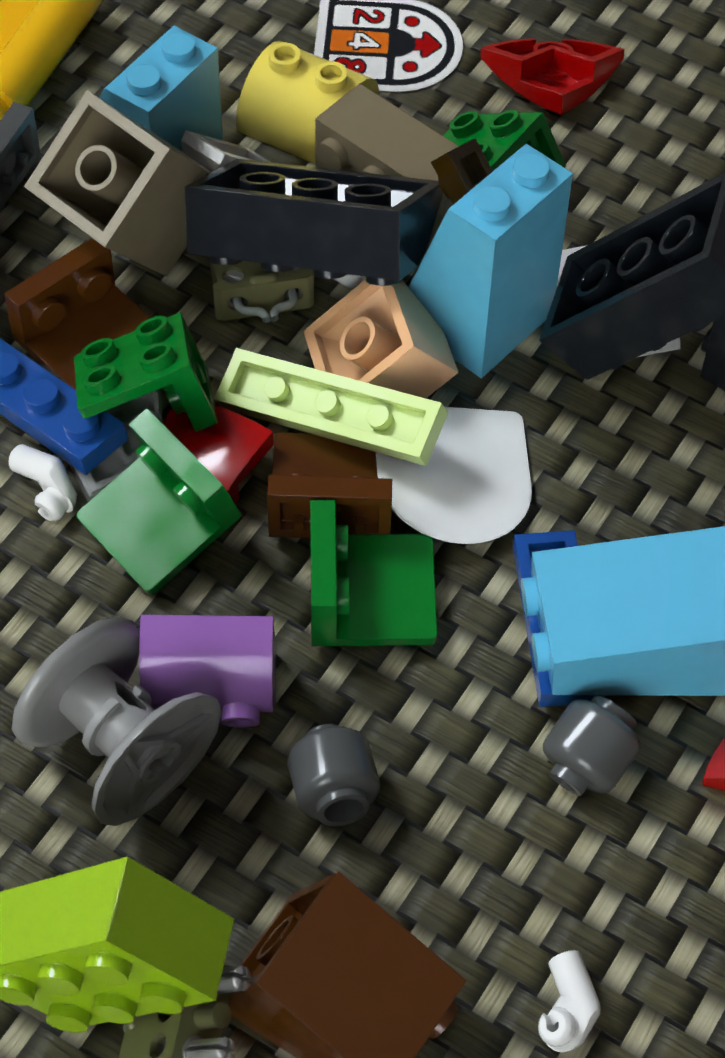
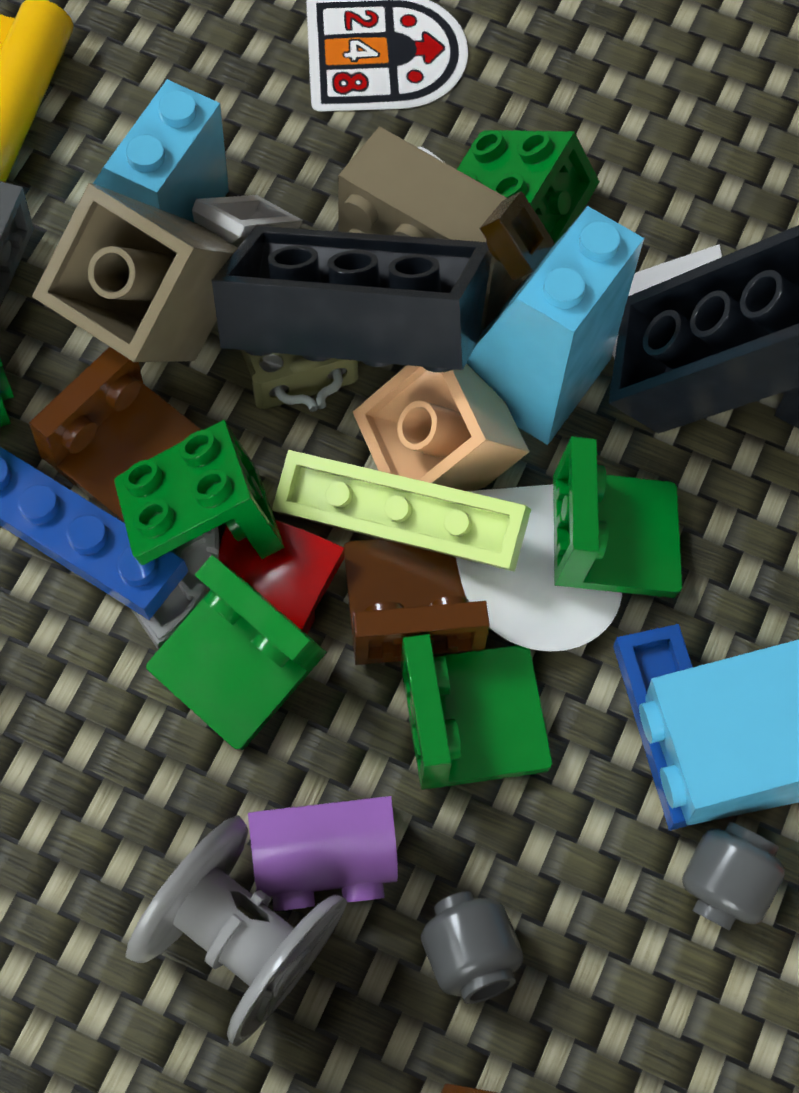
camera: 10 degrees left, 10 degrees up
white arm [8,444,77,521] -> none
light yellow brick [236,41,379,164] -> none
red brick [480,38,625,115] -> none
none -> green bracket [553,436,682,598]

